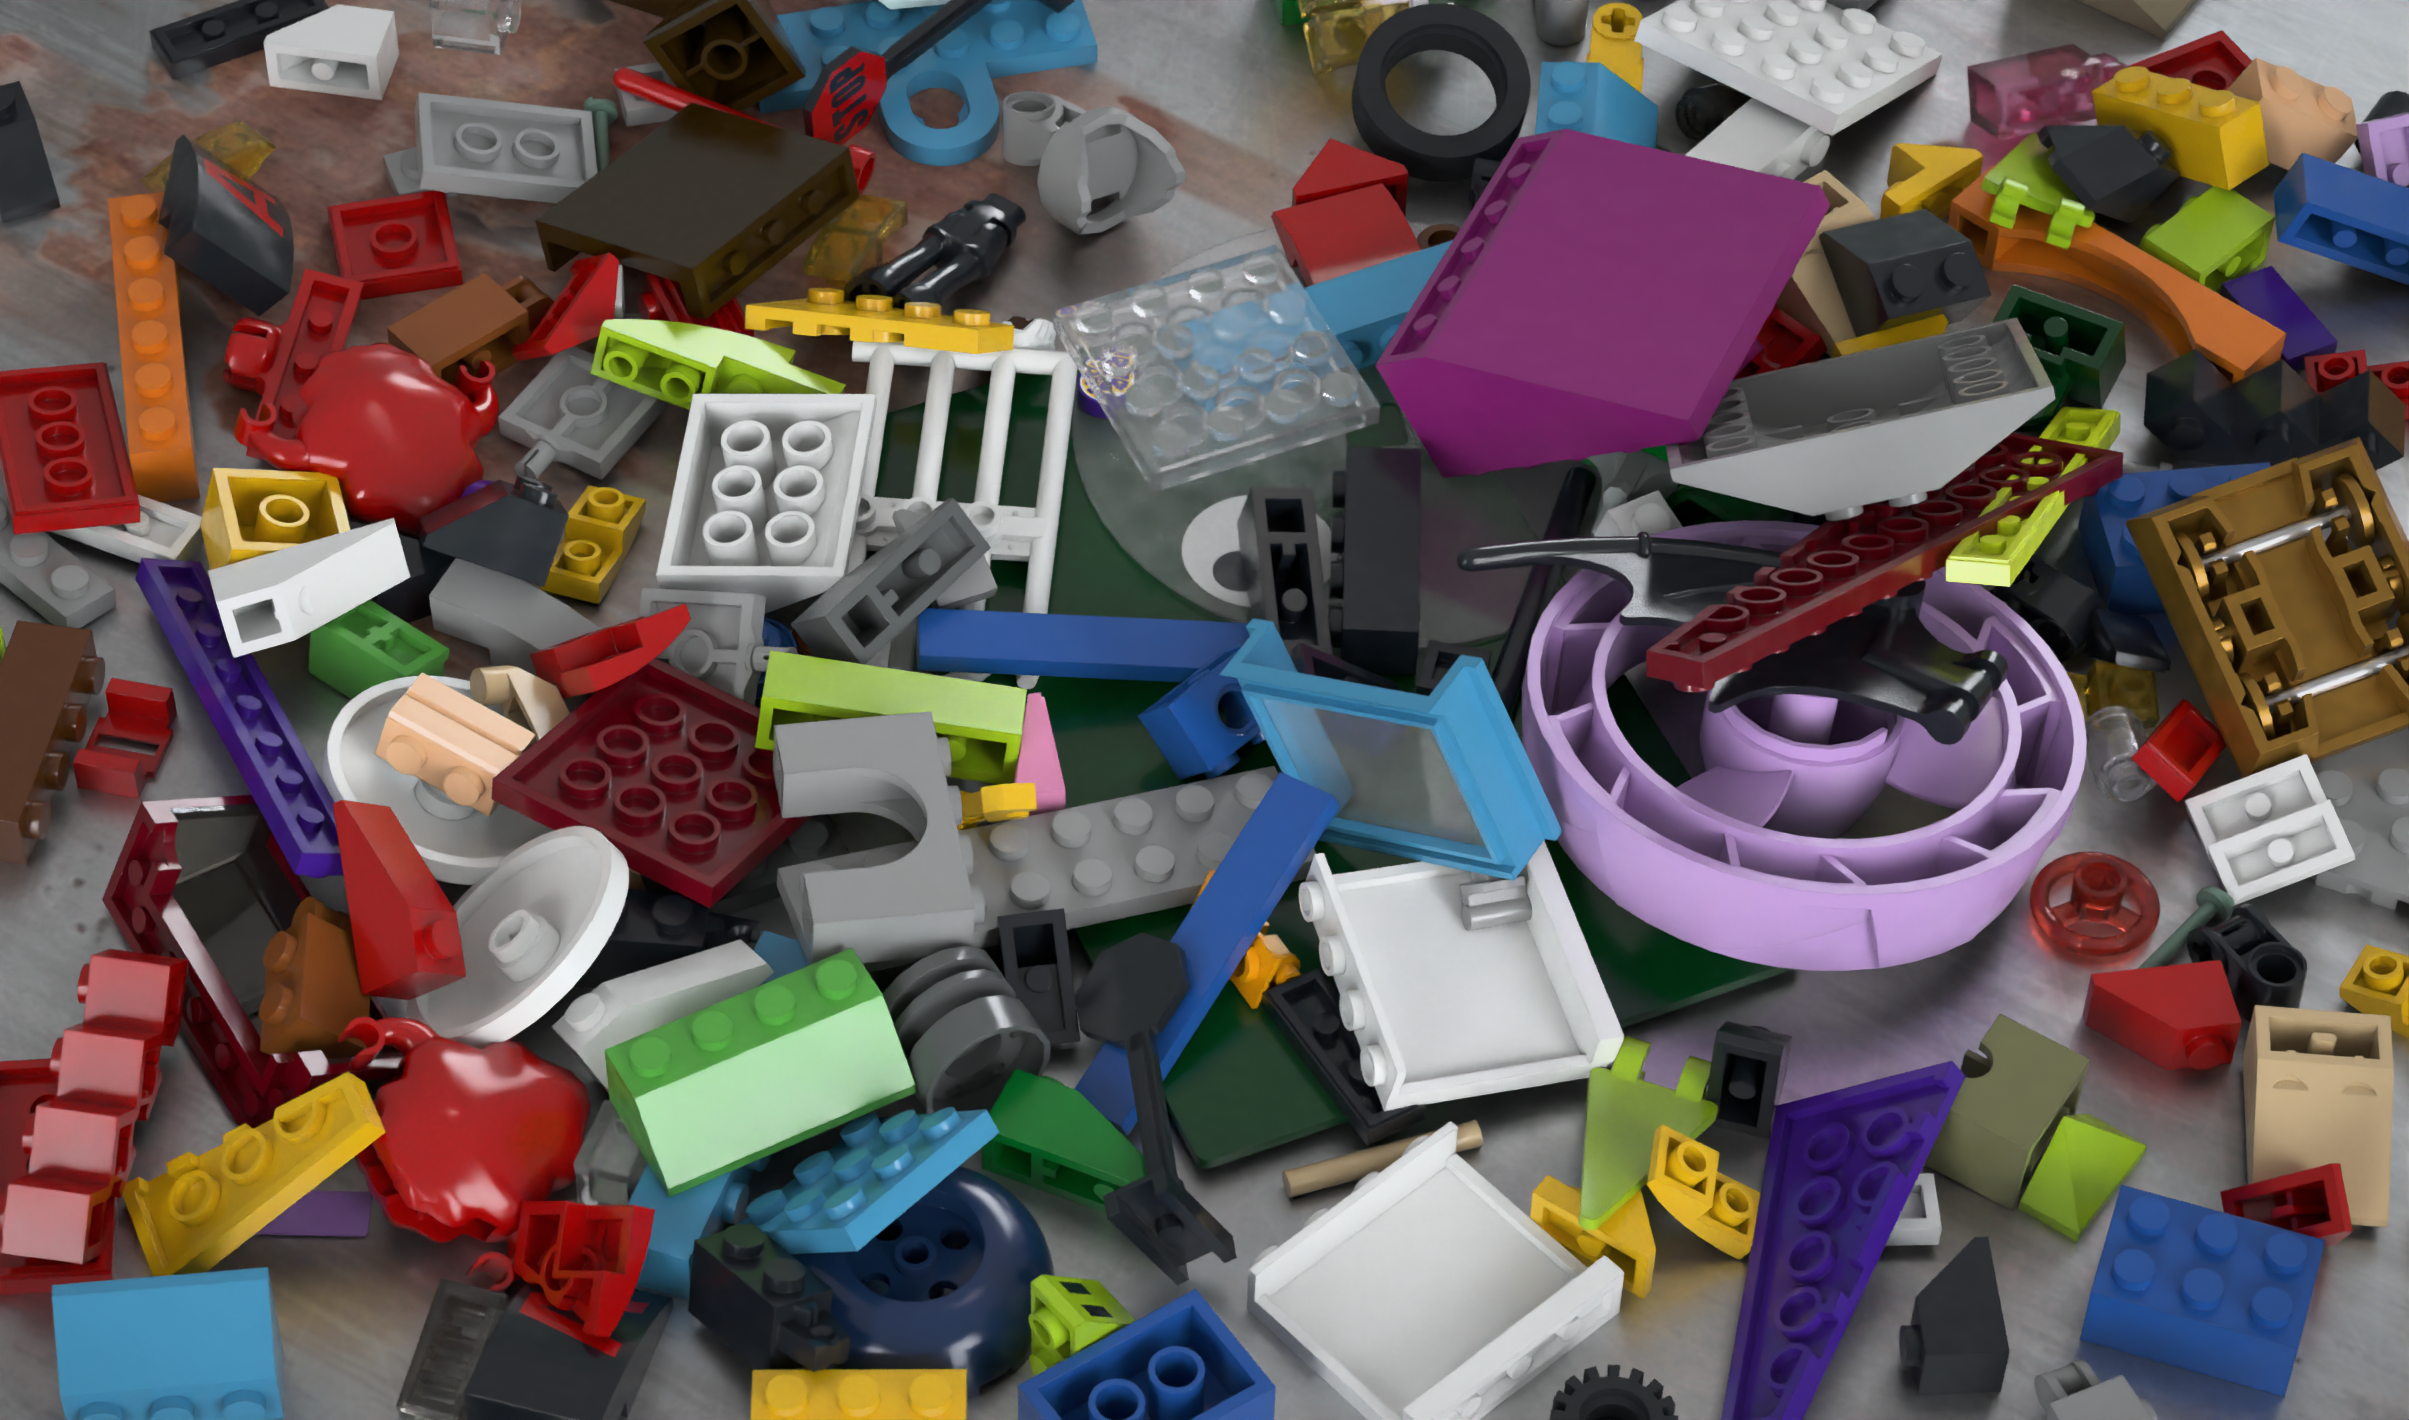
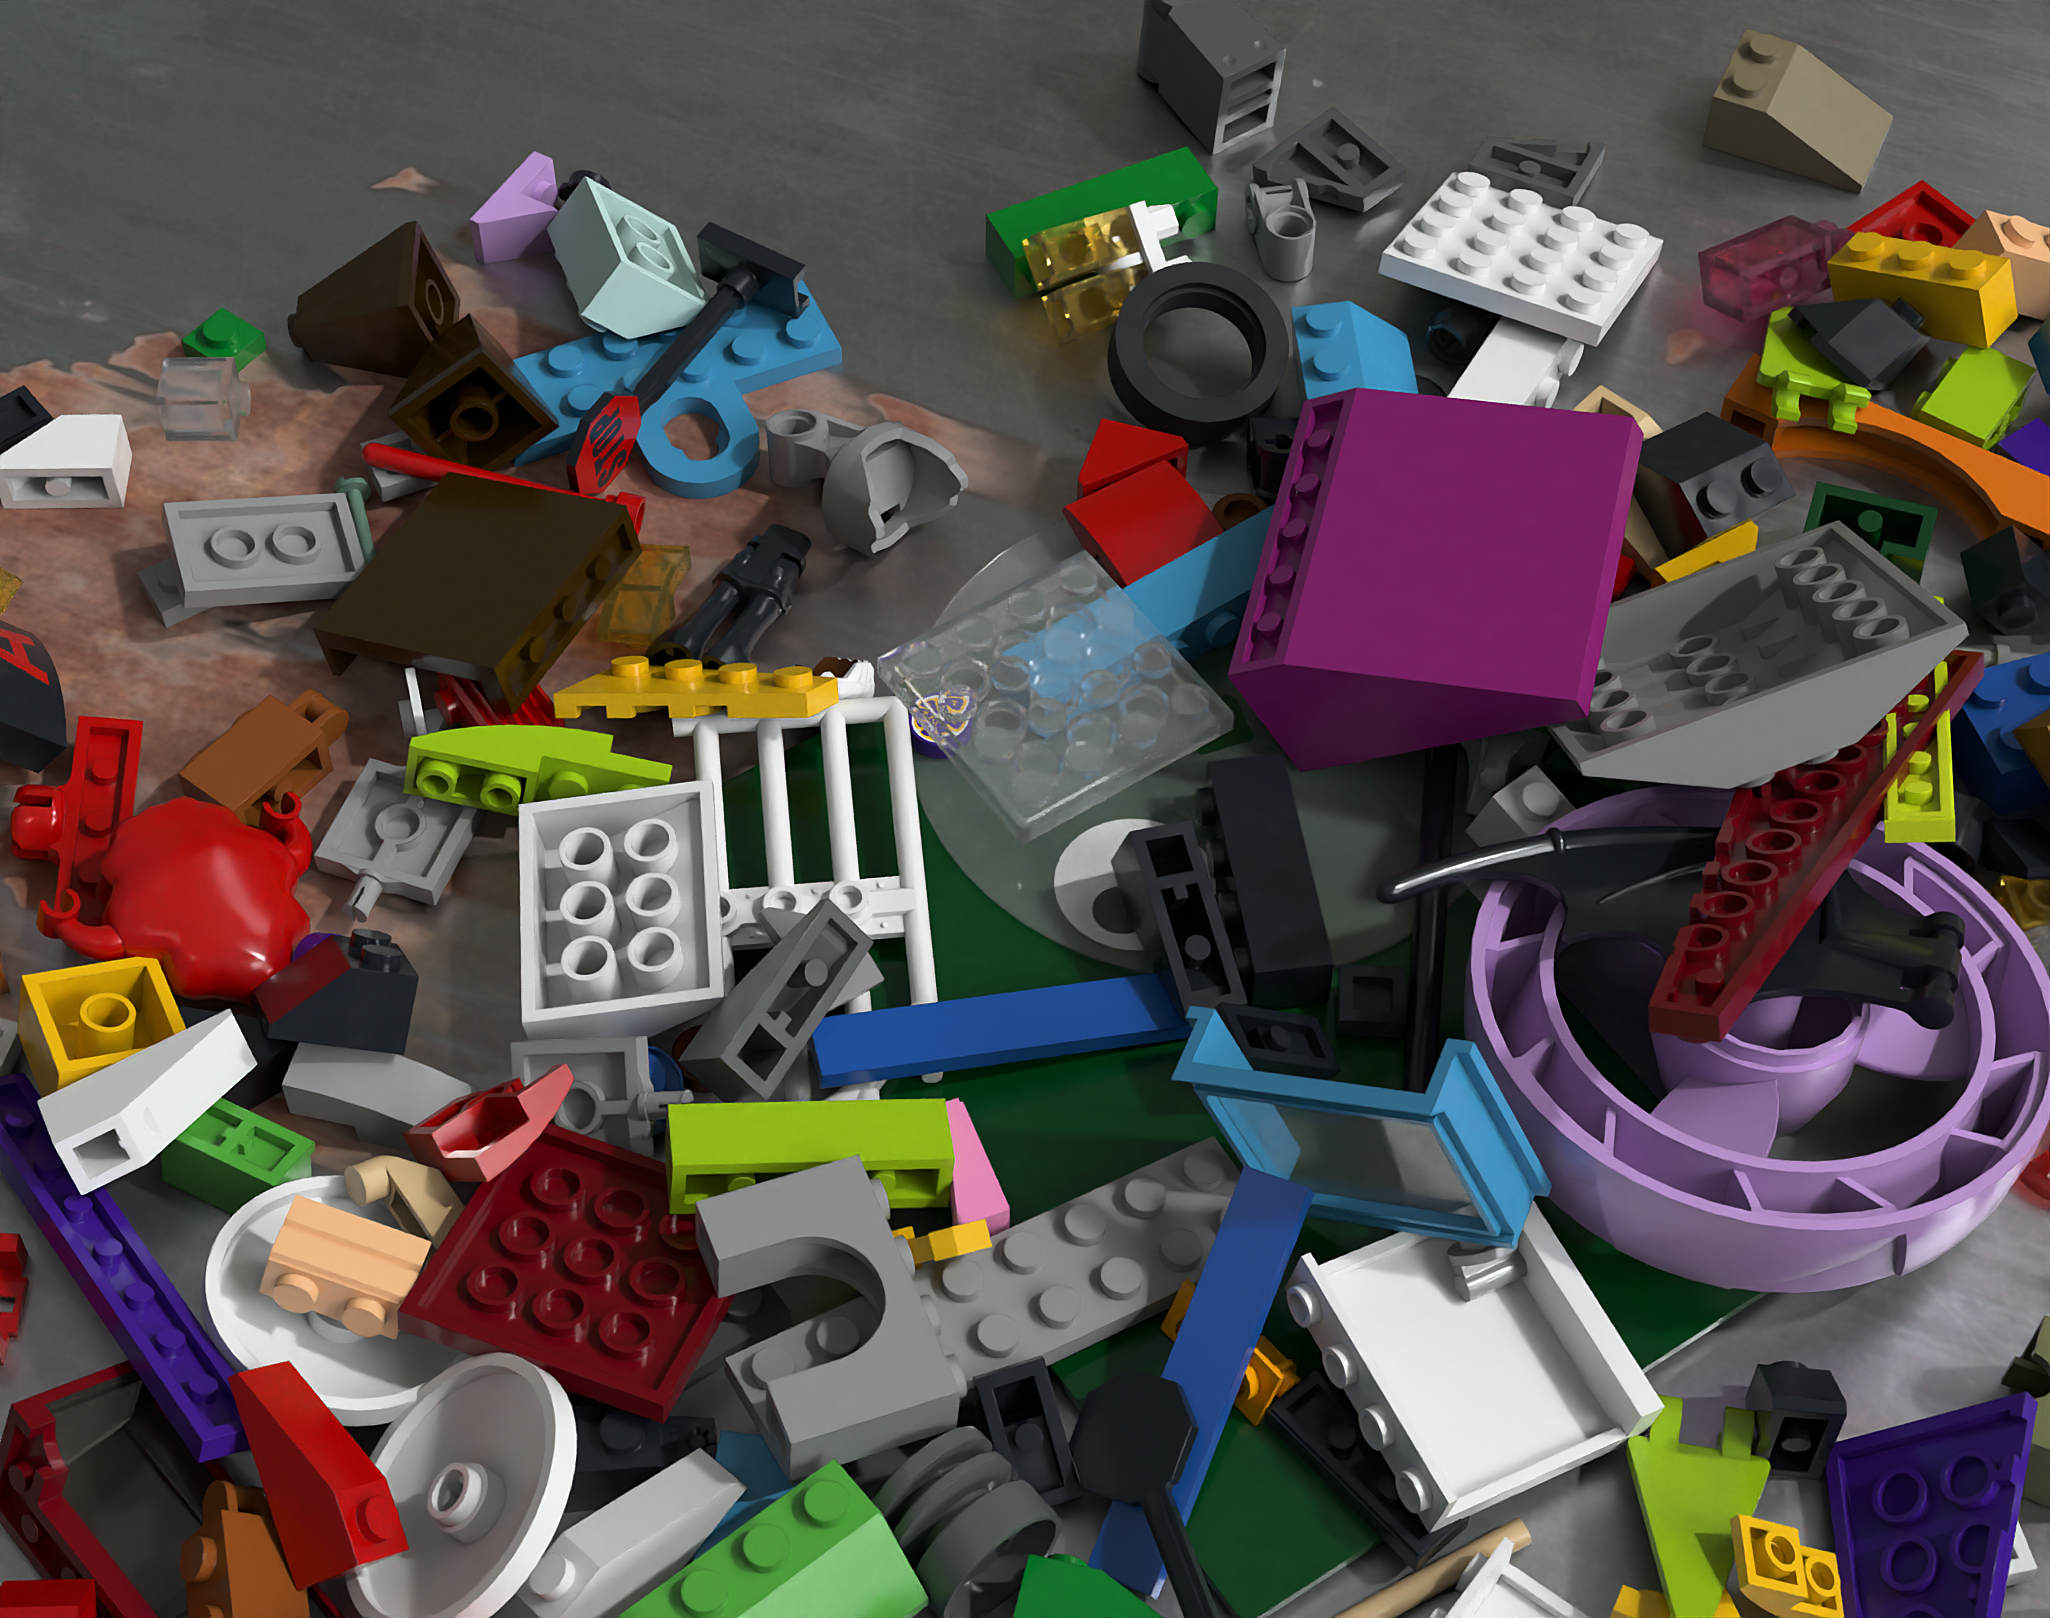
camera: 10 degrees left, 5 degrees up
red tile [327,191,463,300] -> none
red slope [511,253,619,361] -> none
yellow slope [541,485,646,604] -> none
blue brick [1138,642,1266,780] -> none
yellow piece [1586,2,1644,94] -> none
yellow slope [1880,143,1984,220] -> none

